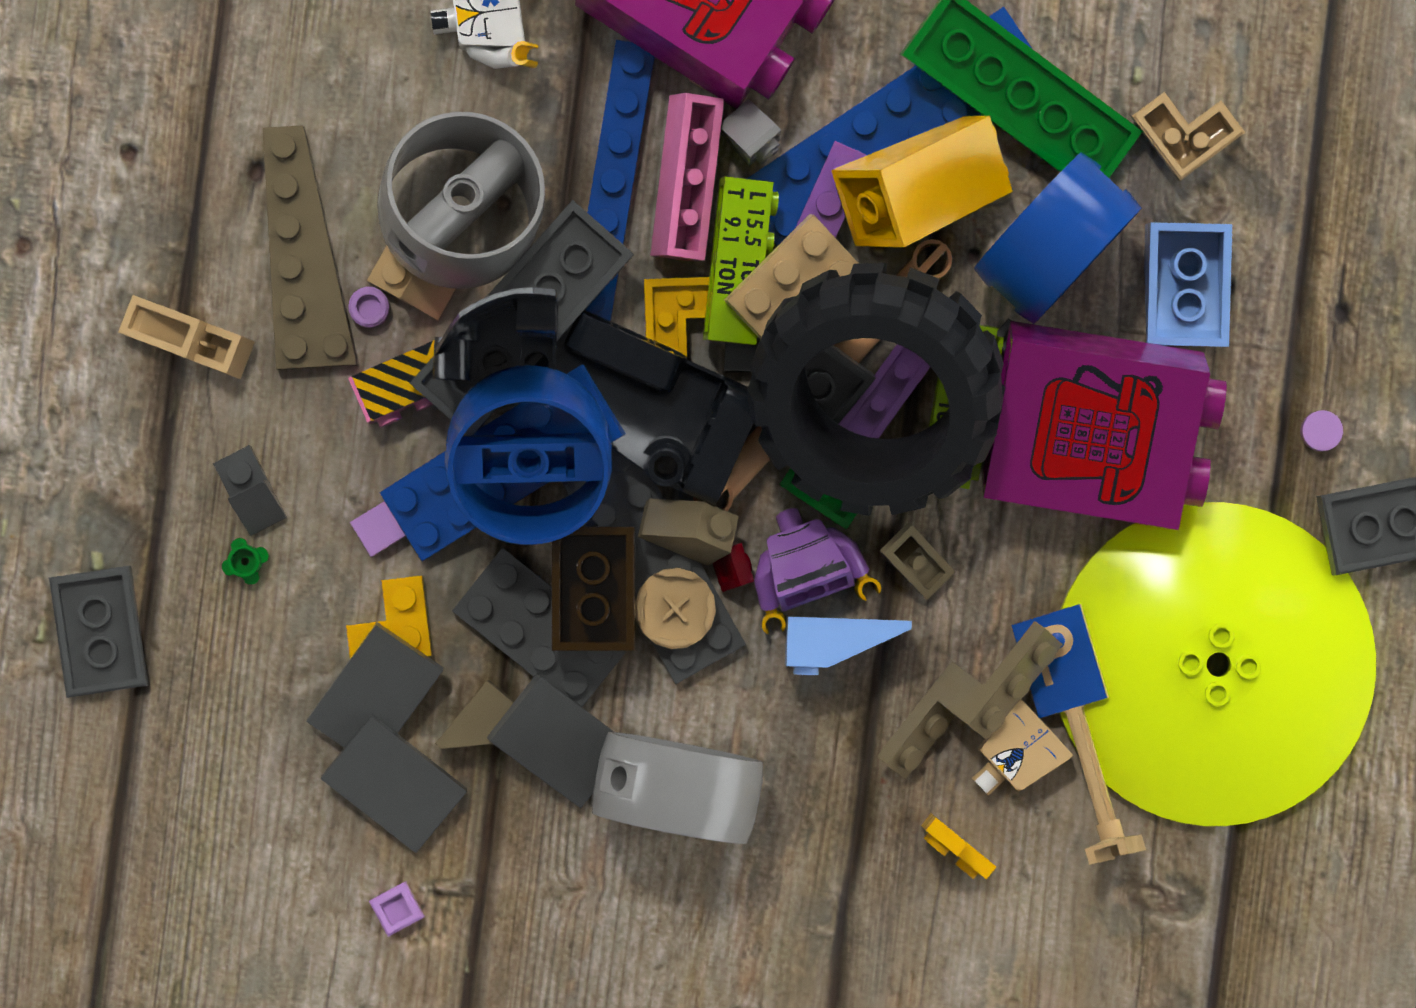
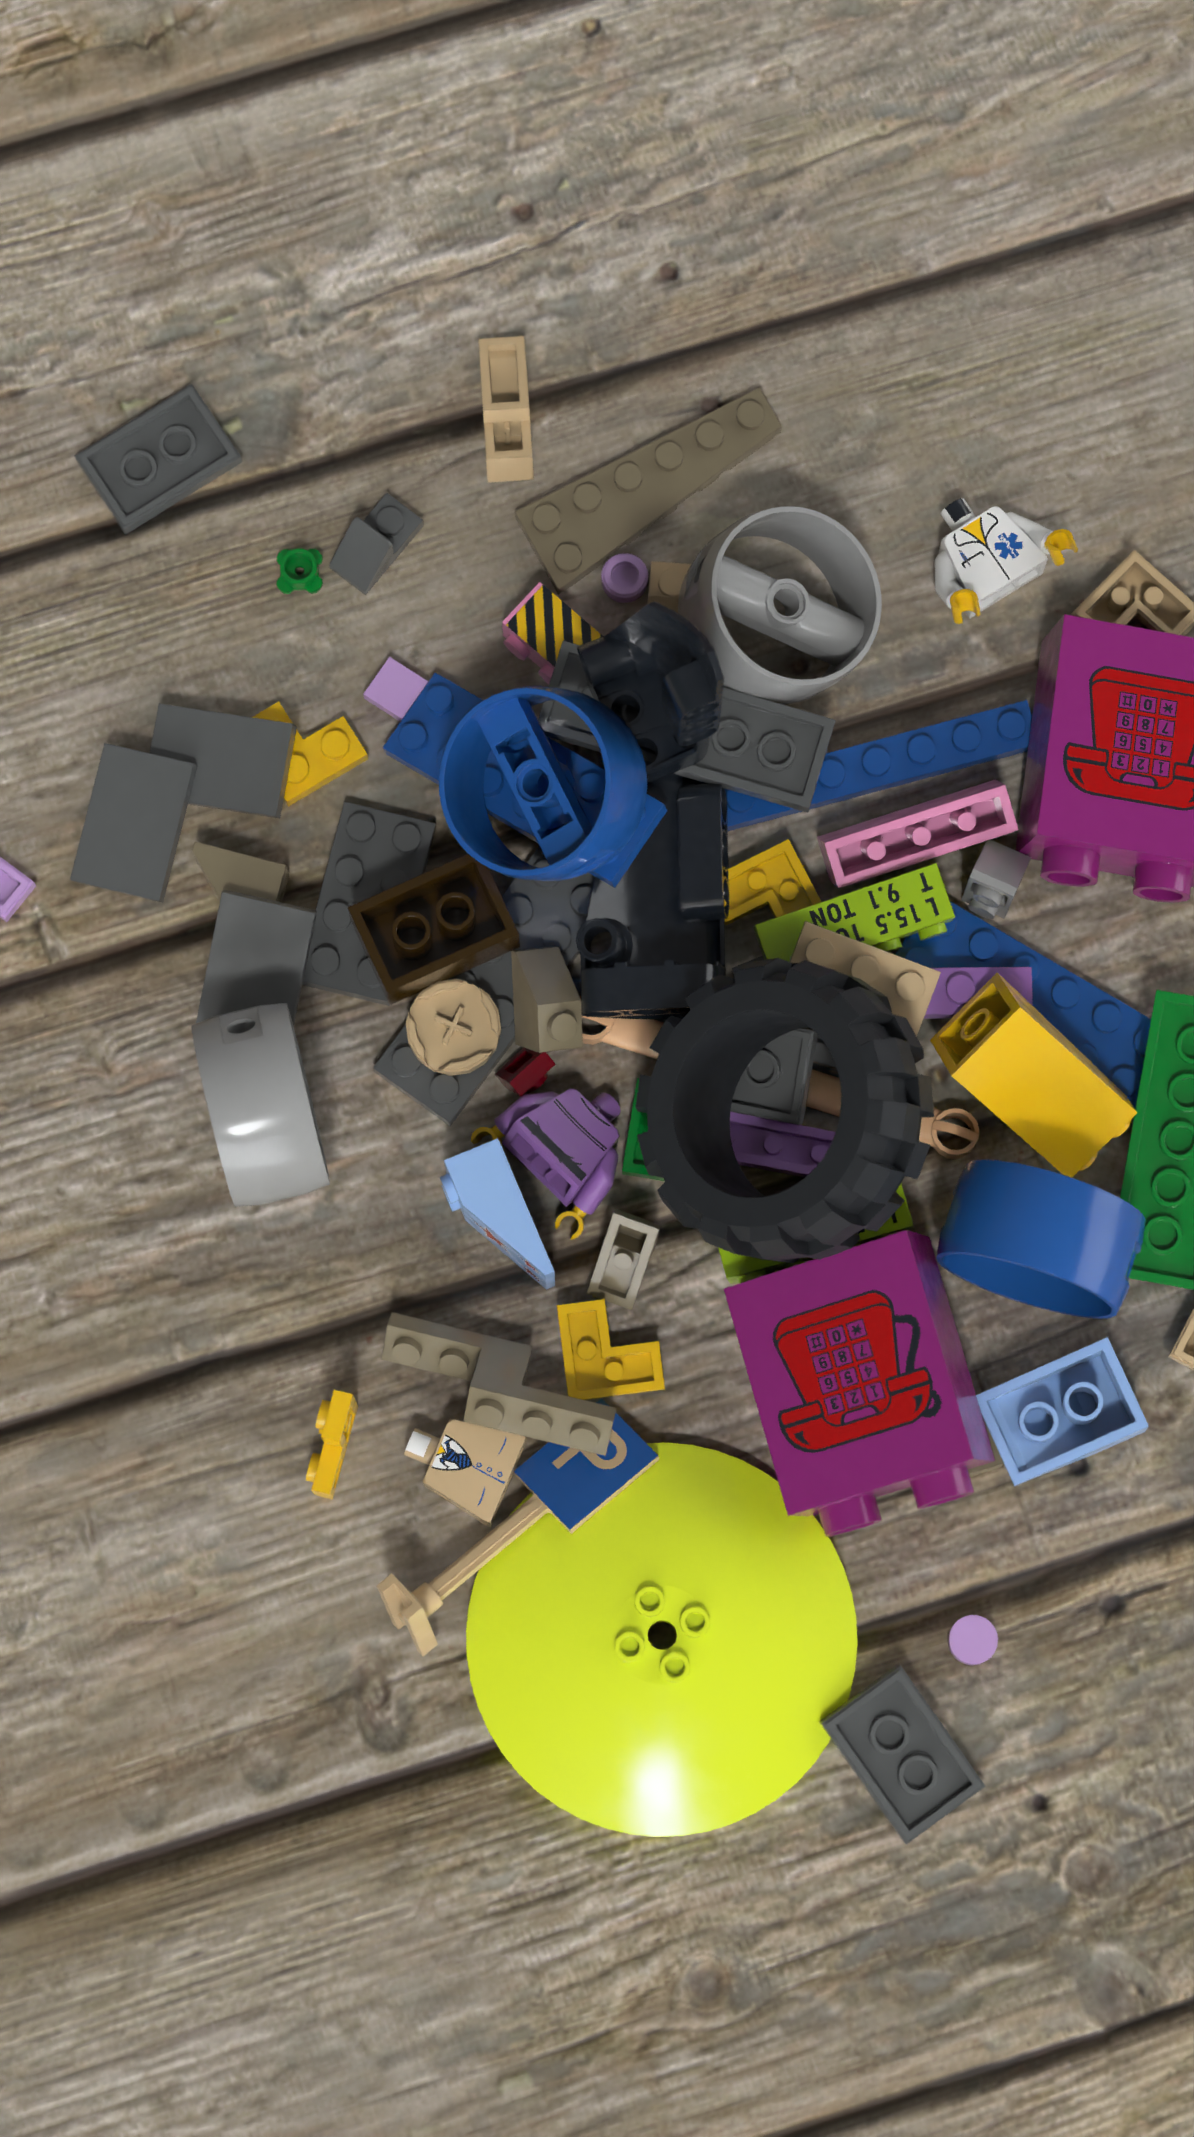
camera: 65 degrees right, 10 degrees down
none -> yellow plate [557,1299,665,1400]

